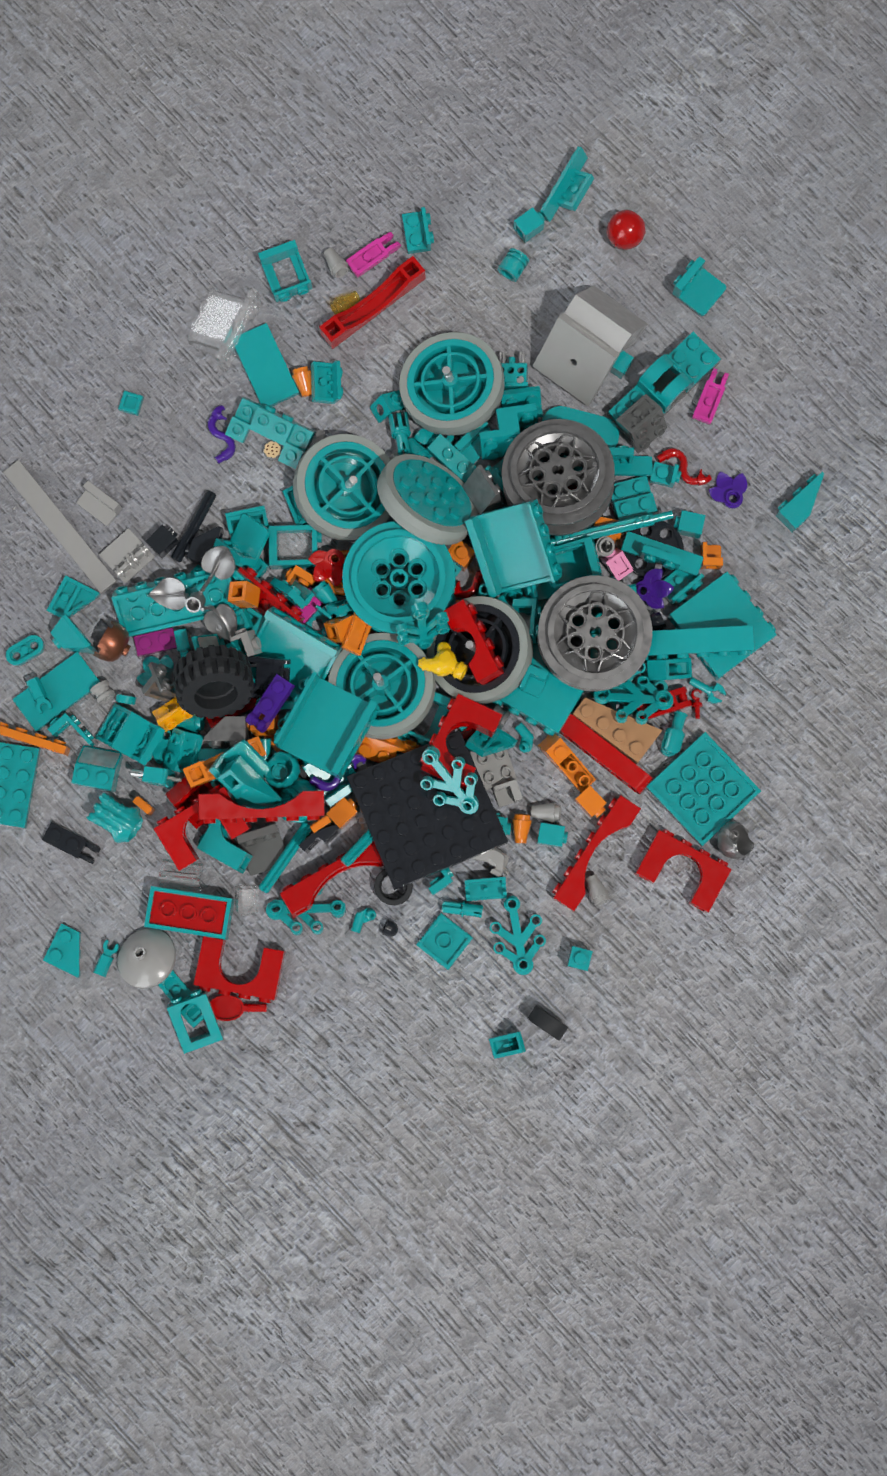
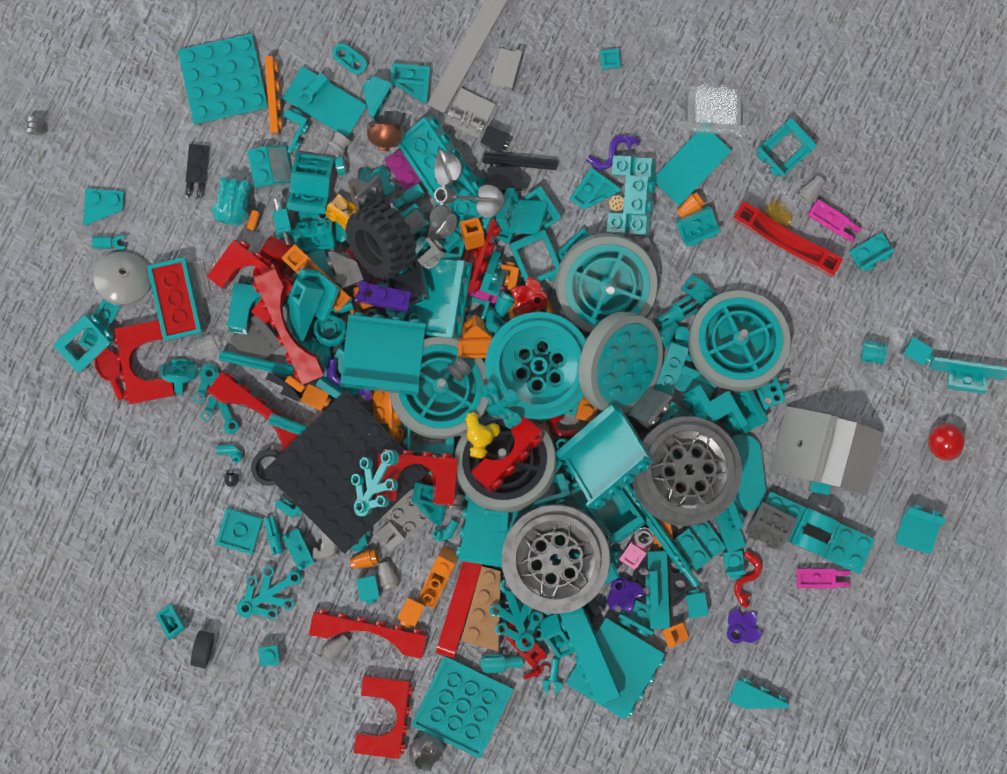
camera: 65 degrees right, 5 degrees up
none -> teal tile [160,358,199,395]
none -> flat silver wheel [447,357,472,382]
none -> teal wing [569,168,621,211]

